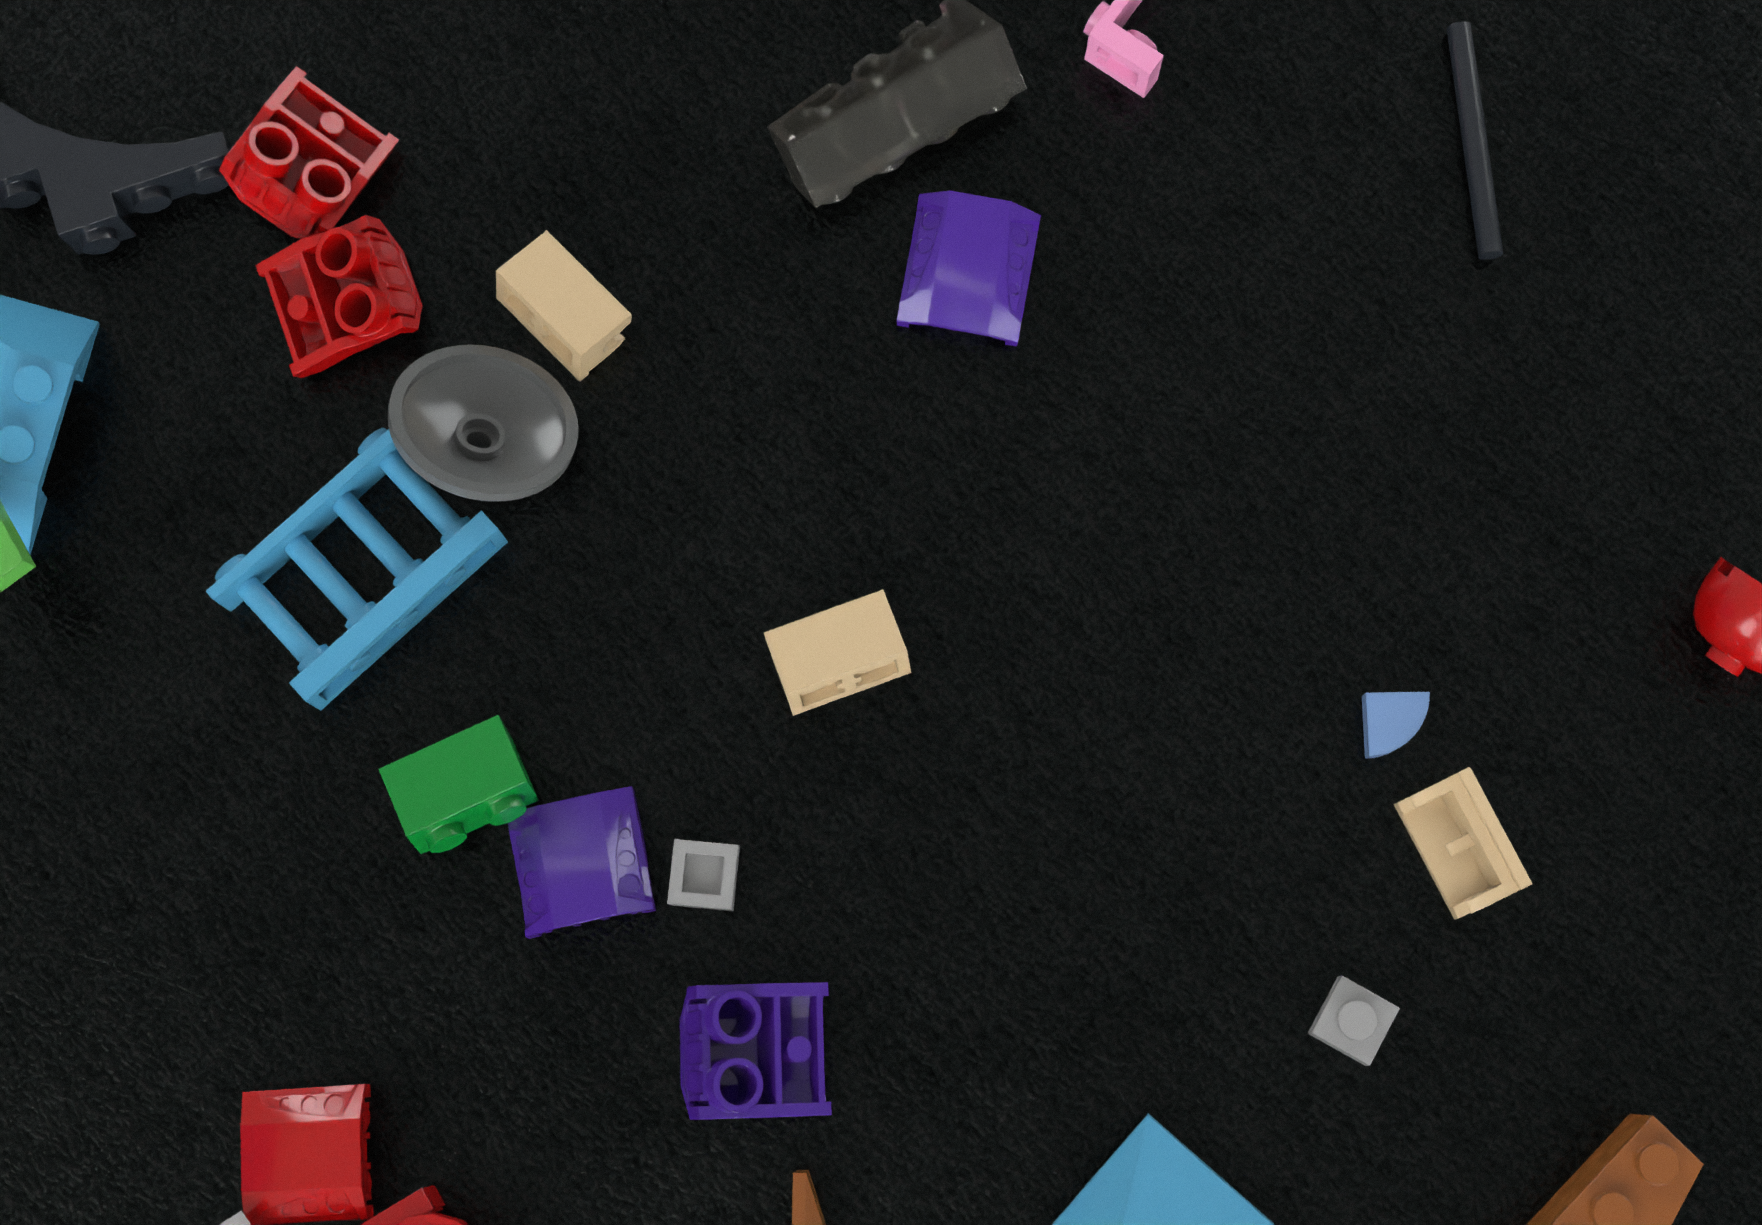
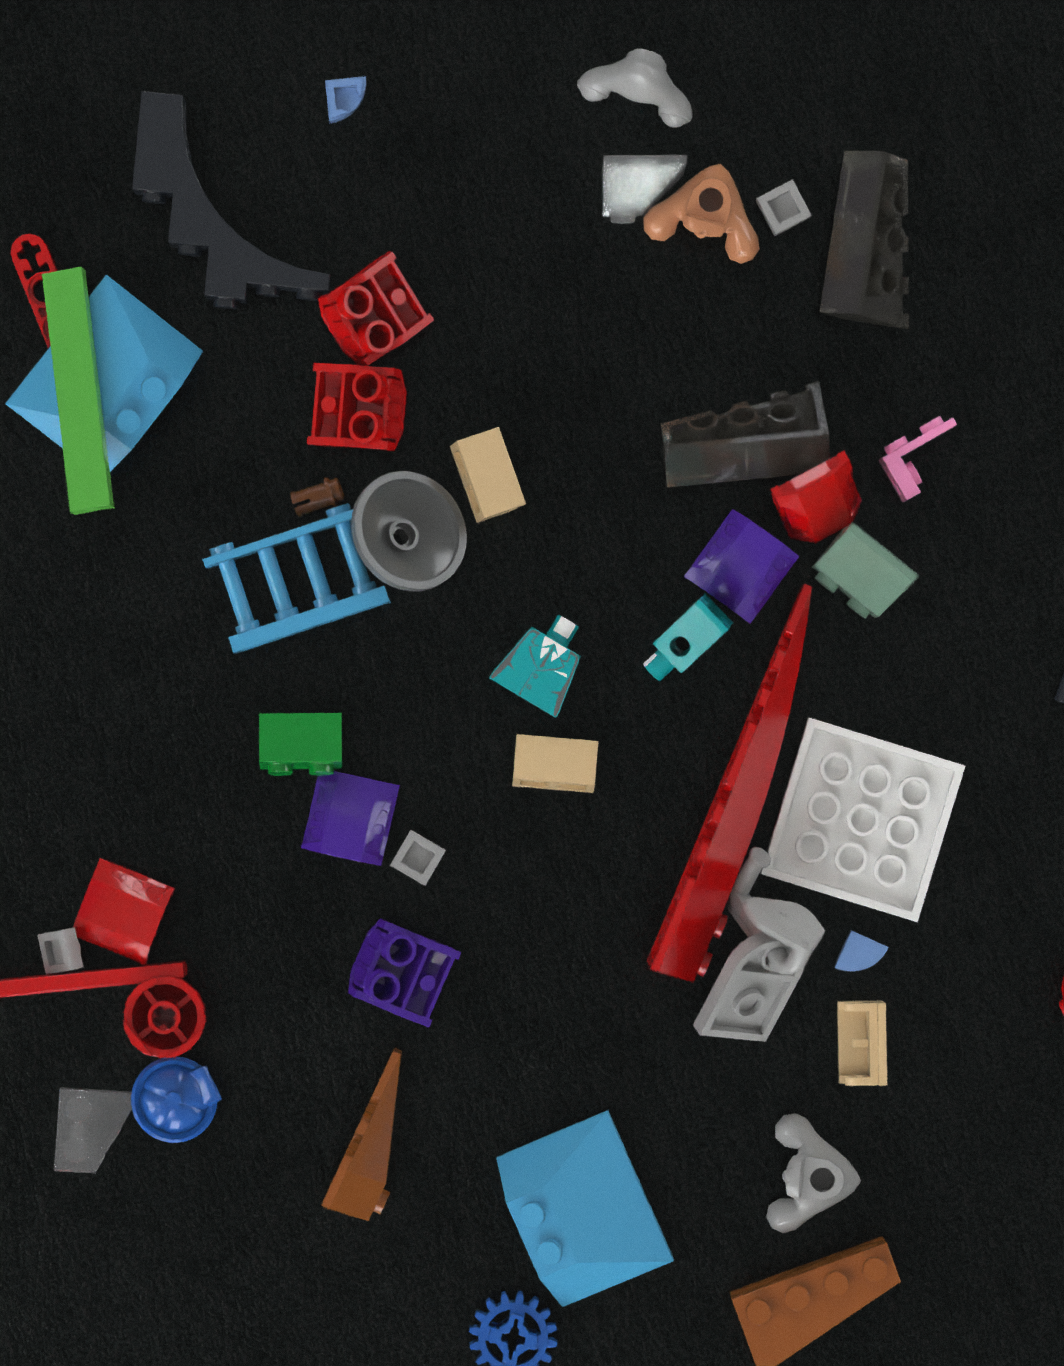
camera: 25 degrees right, 10 degrees up
light grey plate [1308,976,1400,1066] -> none
none -> reddish brown pin [290,476,345,518]
none -> teal torso [489,615,581,718]
none -> teal torso [643,593,733,681]
none -> red wedge [647,584,812,982]
none -> light grey plate [693,847,825,1042]
none -> white plate [760,718,965,922]
none -> light grey head [766,1113,861,1233]
none -> red slope [771,451,862,543]
none -> sand green slope [812,523,918,619]

